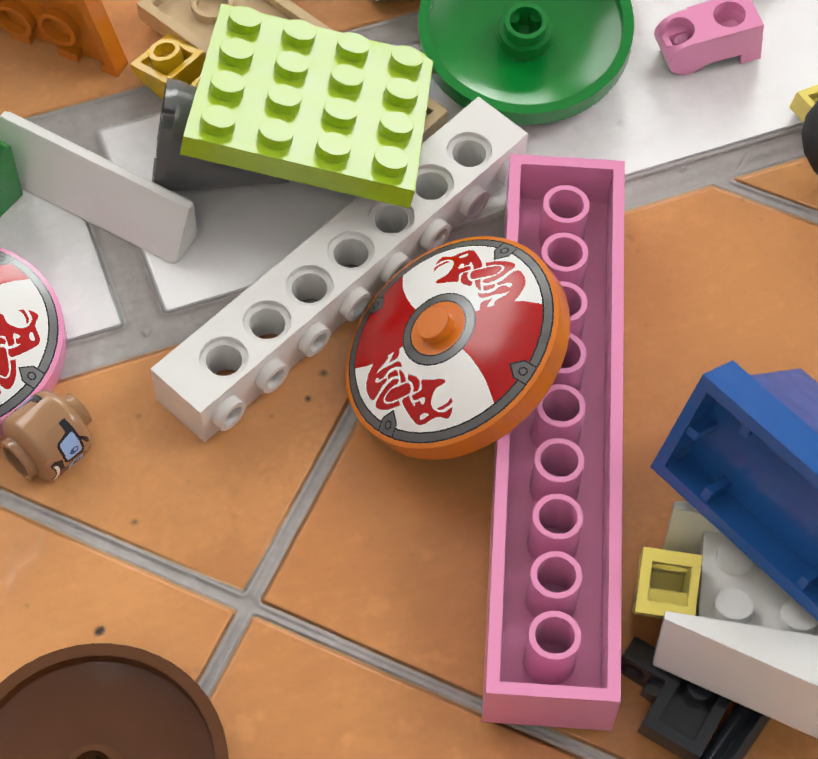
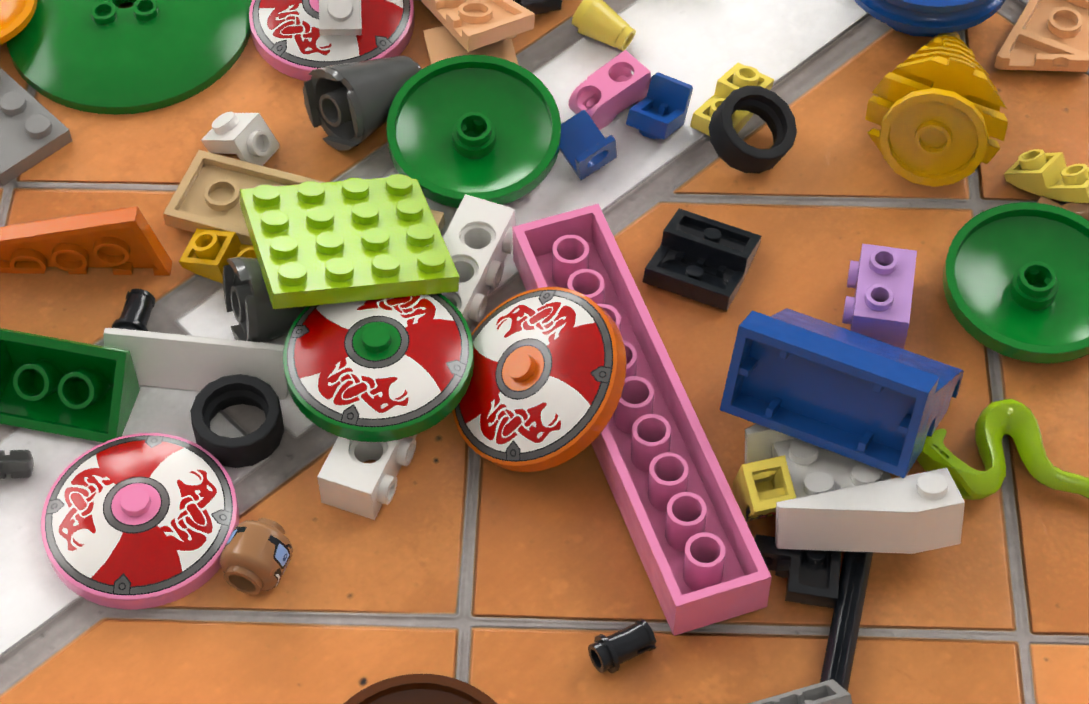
camera: 20 degrees left, 5 degrees down
none -> black pin [112,289,155,331]
none -> black tyre [190,374,284,468]
none -> dish [283,293,474,442]
none -> blue bracket [559,110,617,180]
none -> black pin [588,619,656,673]
none -> blue bracket [626,72,693,140]
none -> black slope [643,208,762,311]

